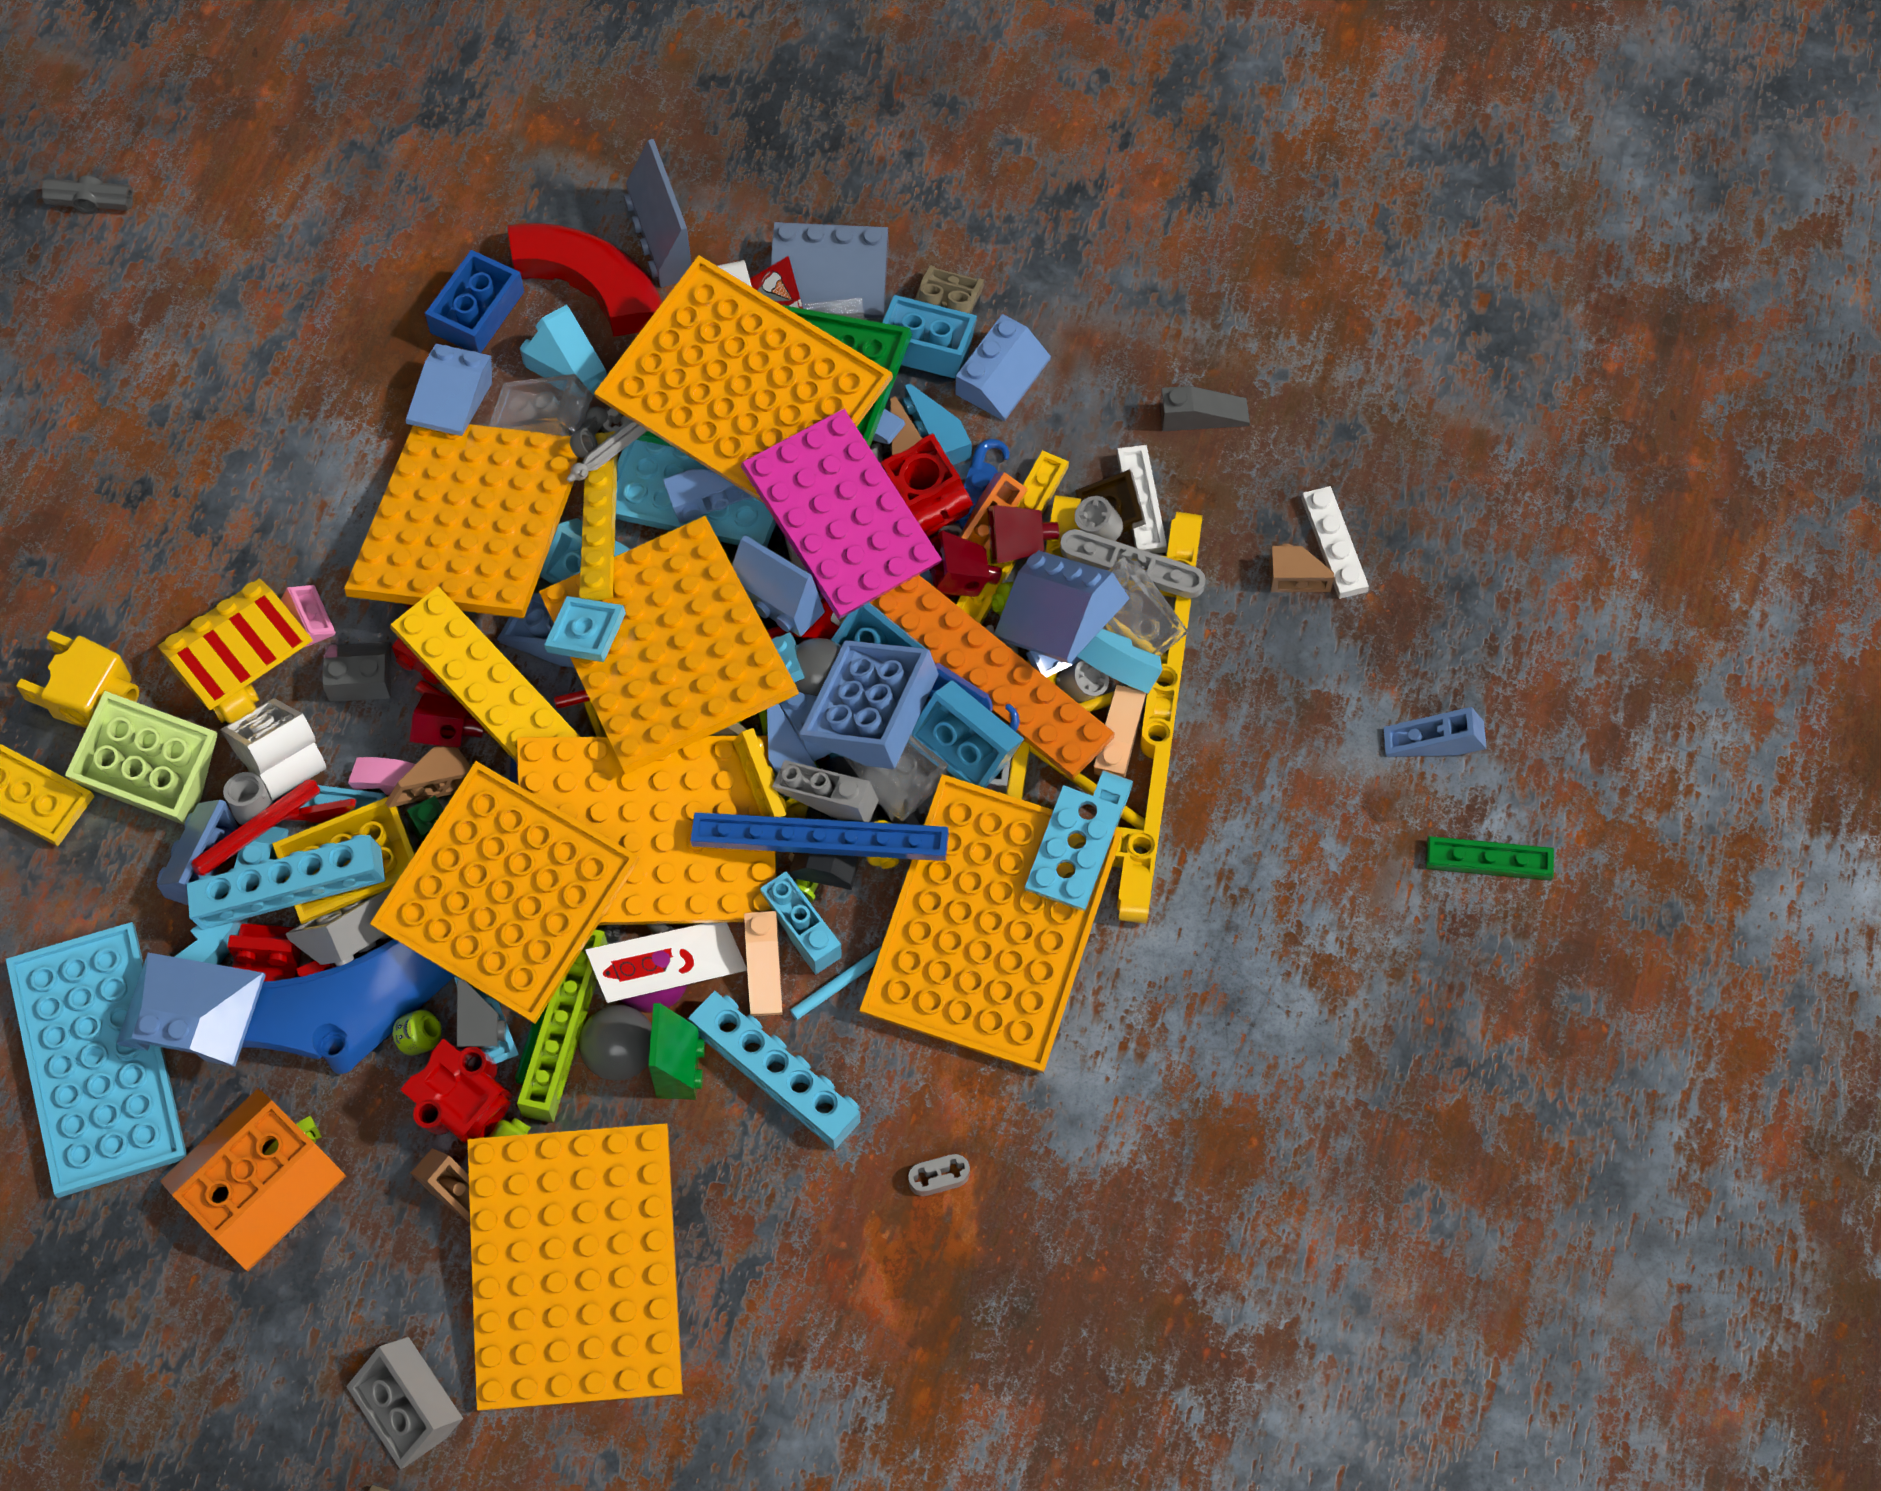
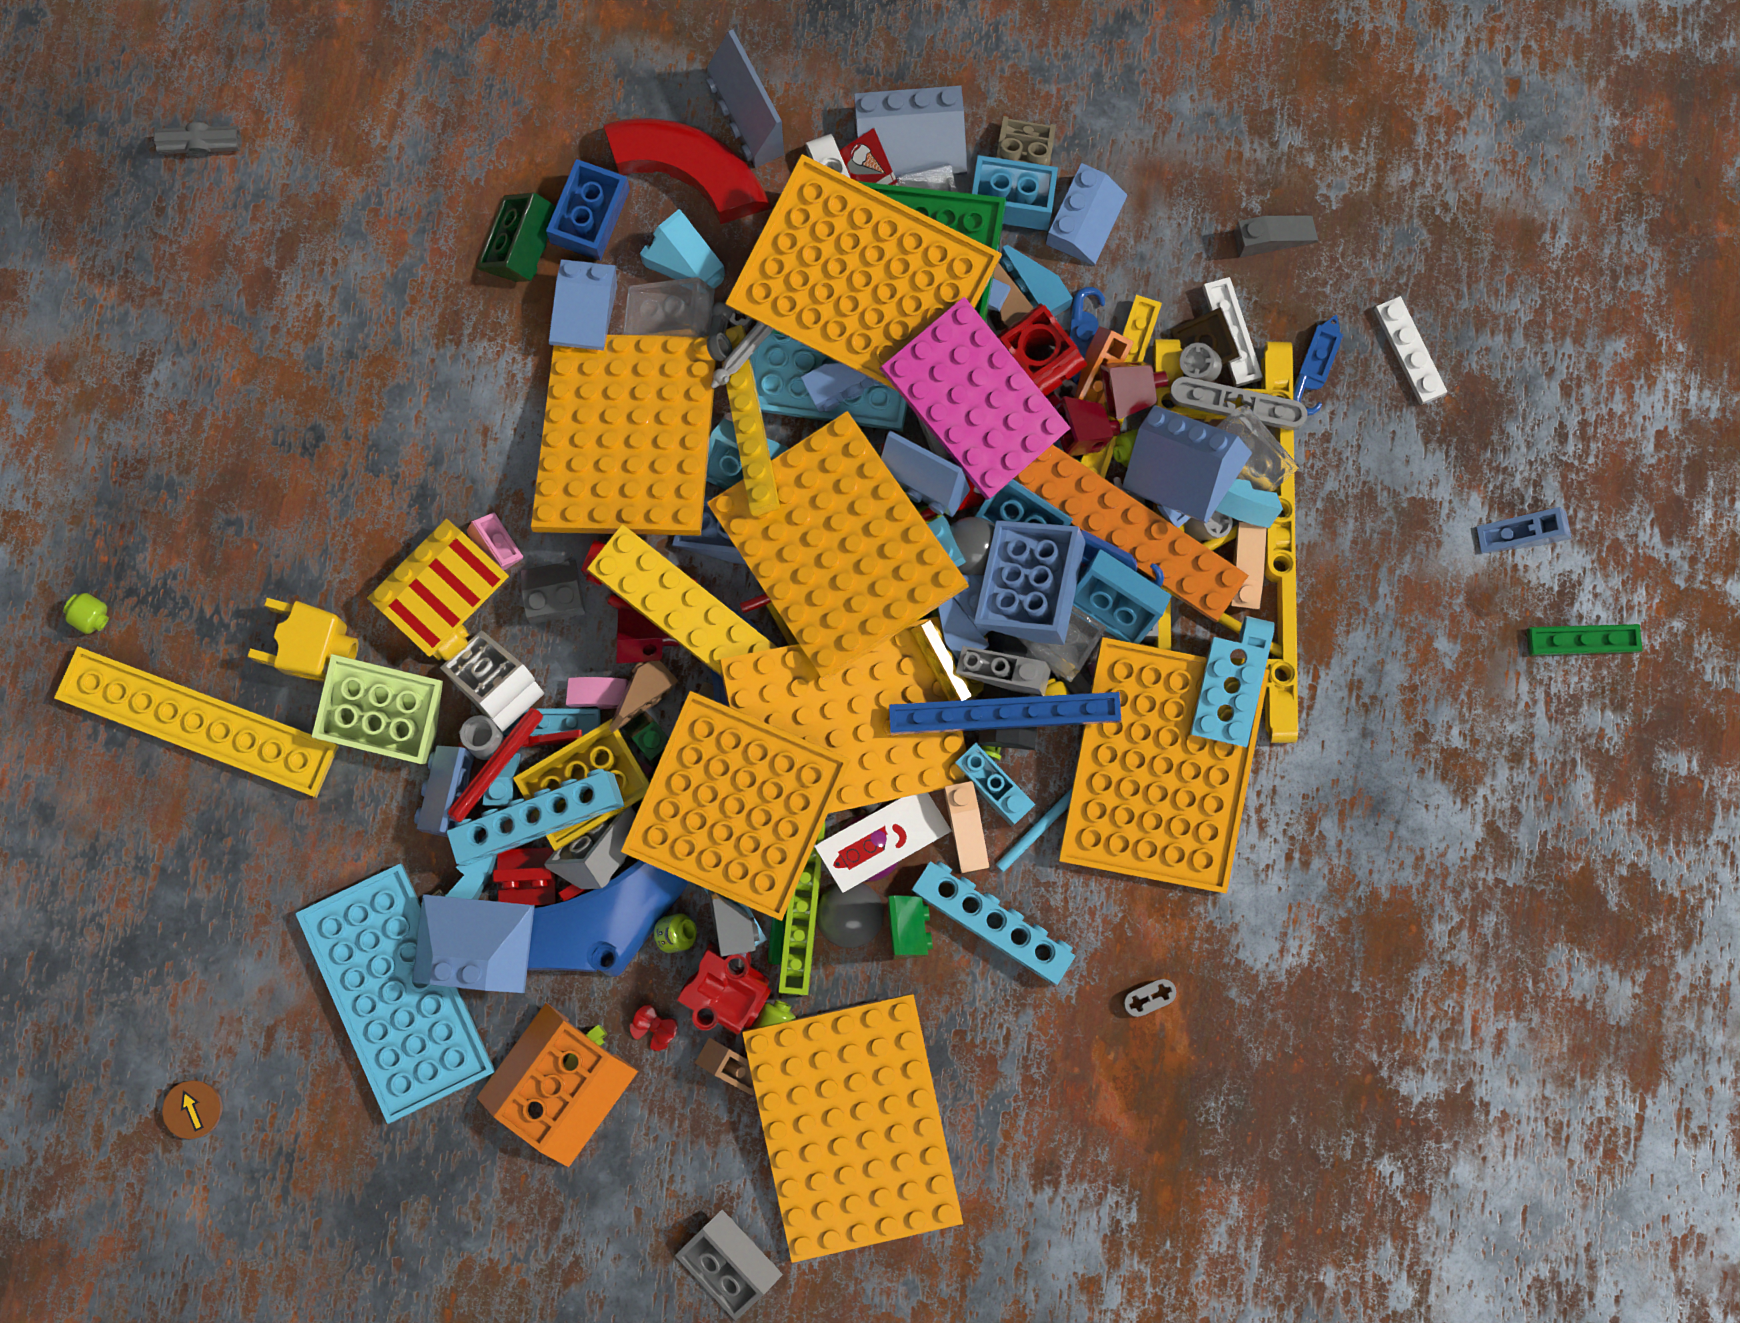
camera: 10 degrees left, 15 degrees up
medium azure plate [544,596,626,662] -> none
medium nougat slope [1269,544,1334,592] -> none
none -> dark green slope [476,192,556,282]
none -> red piece [630,1004,678,1051]
none -> blue plate [1293,315,1344,416]

